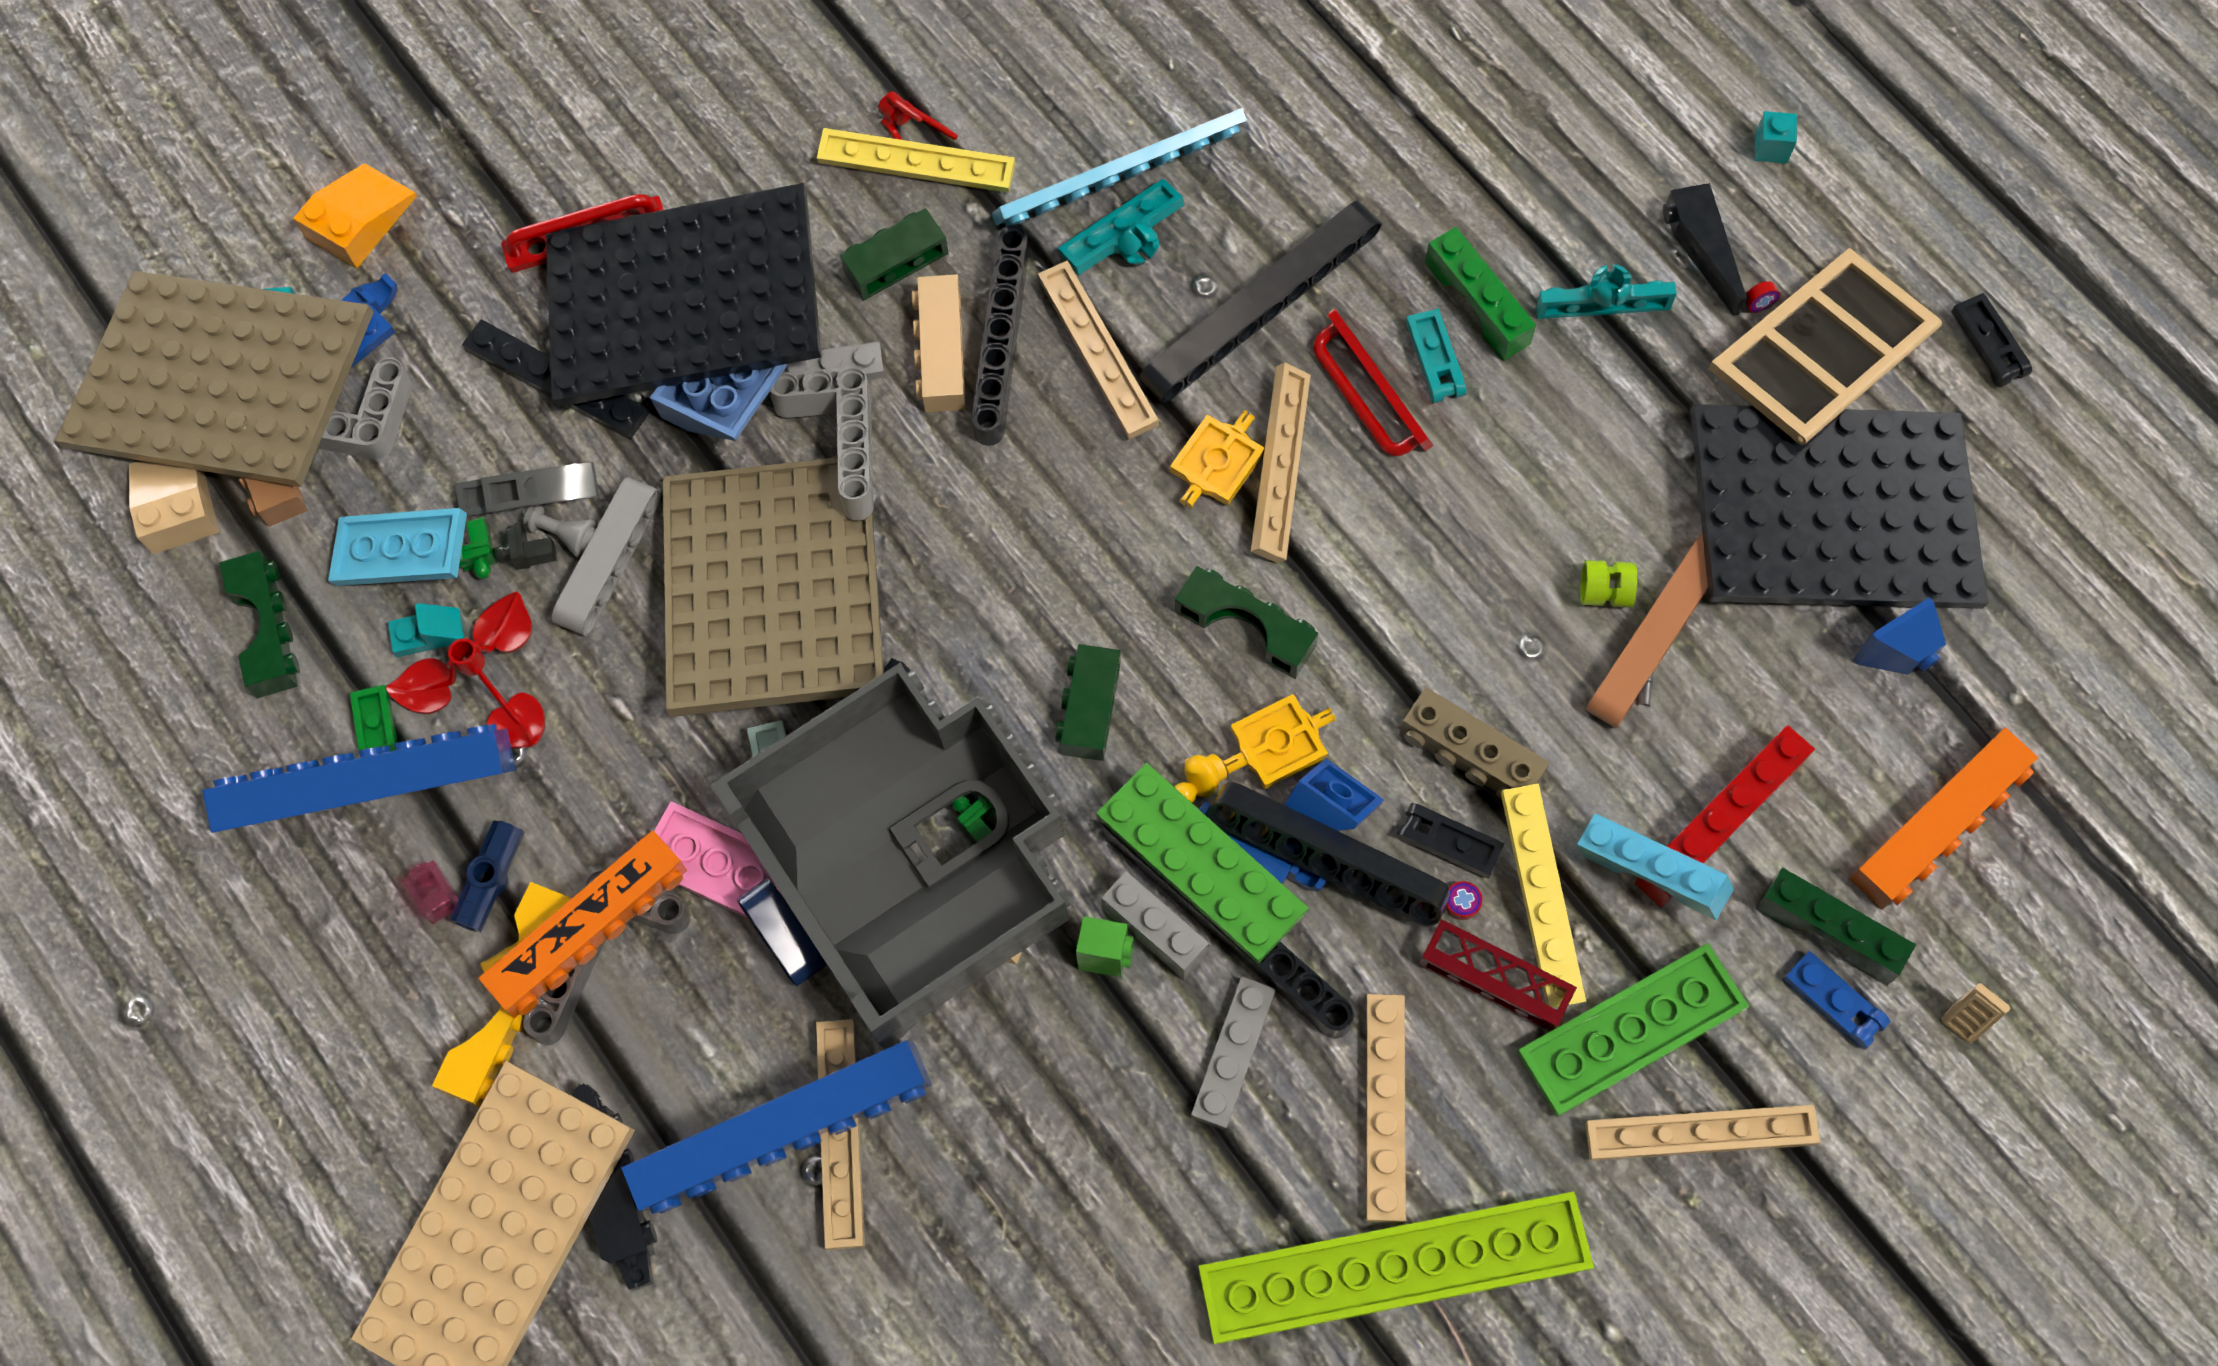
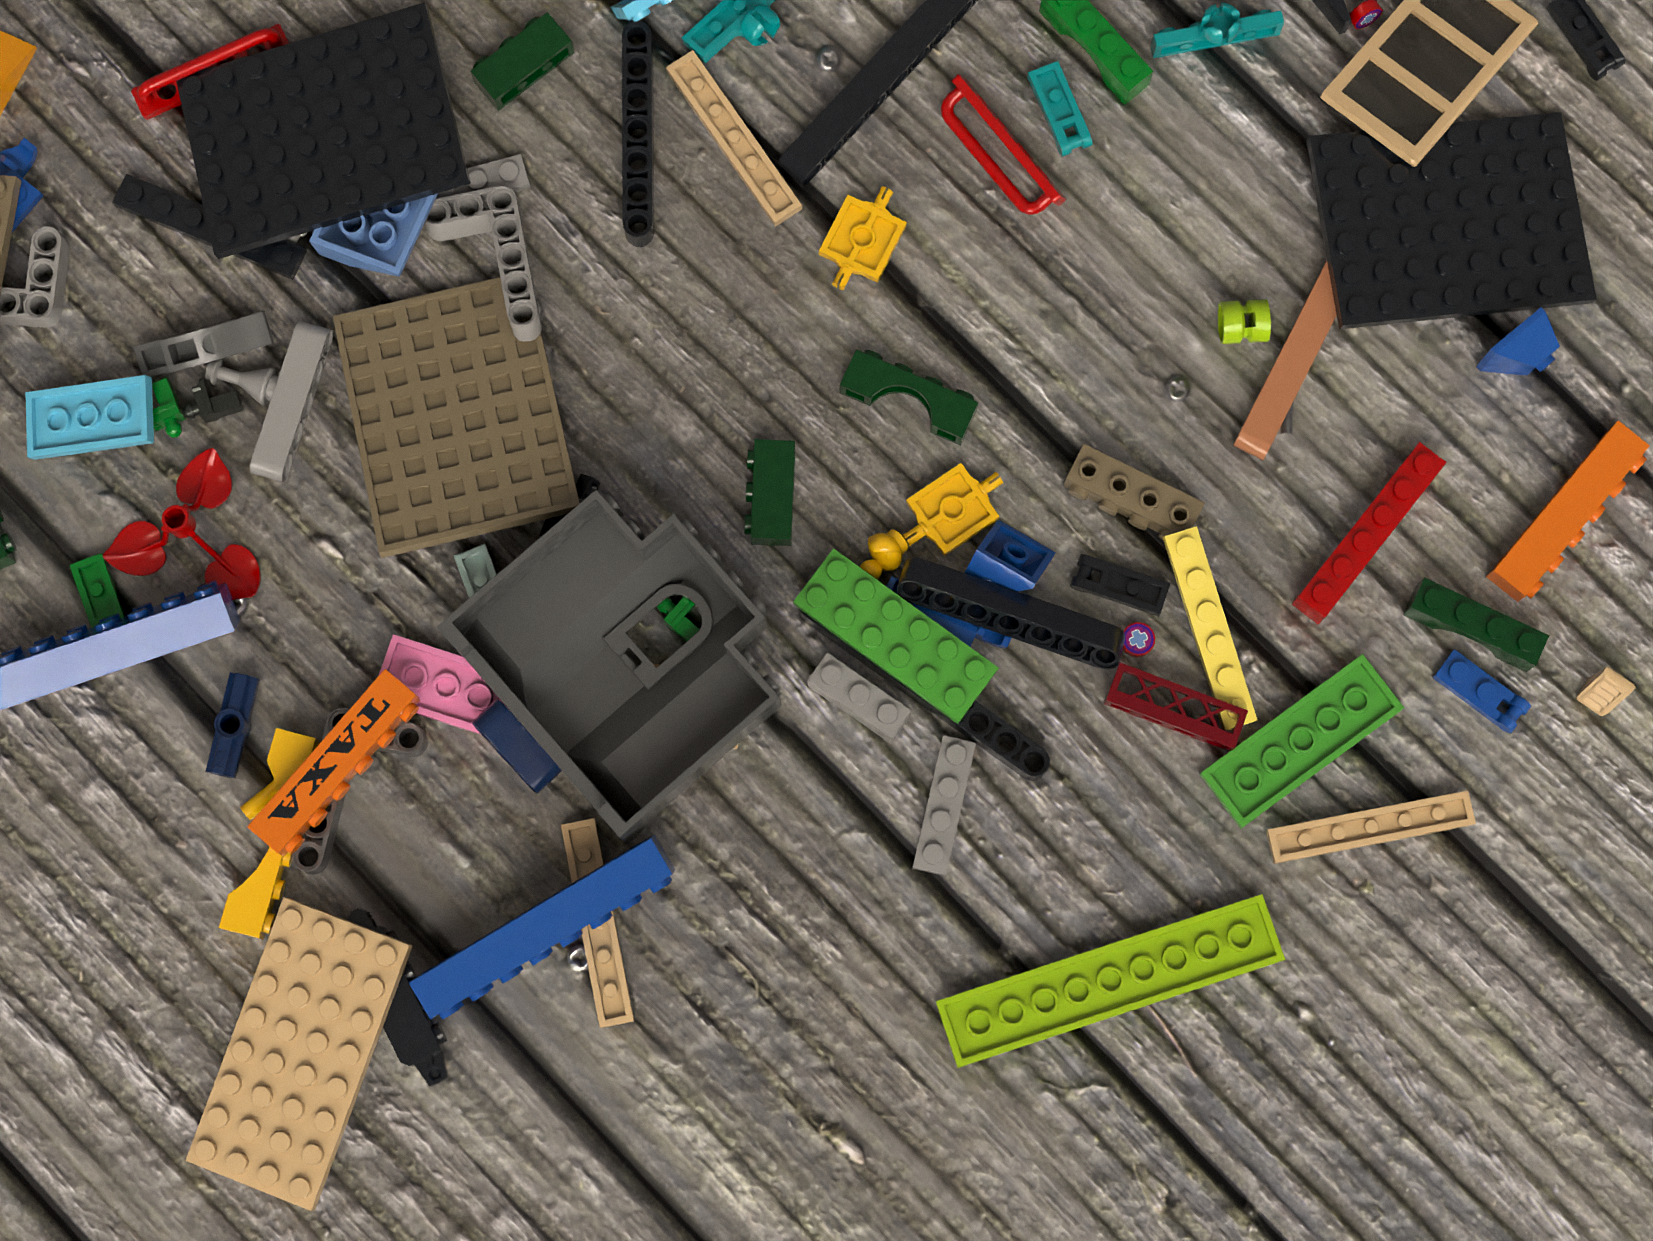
camera: 10 degrees left, 10 degrees up
teal slope [388,603,465,658] -> none
clear pink brick [401,860,459,924] -> none
tan brick [912,274,966,412] -> none
bright green brick [1076,916,1134,978] -> none
tan plate [1251,362,1311,563] -> none
tan plate [1366,994,1406,1223] -> none
medium azure arch [1577,813,1734,921] -> none

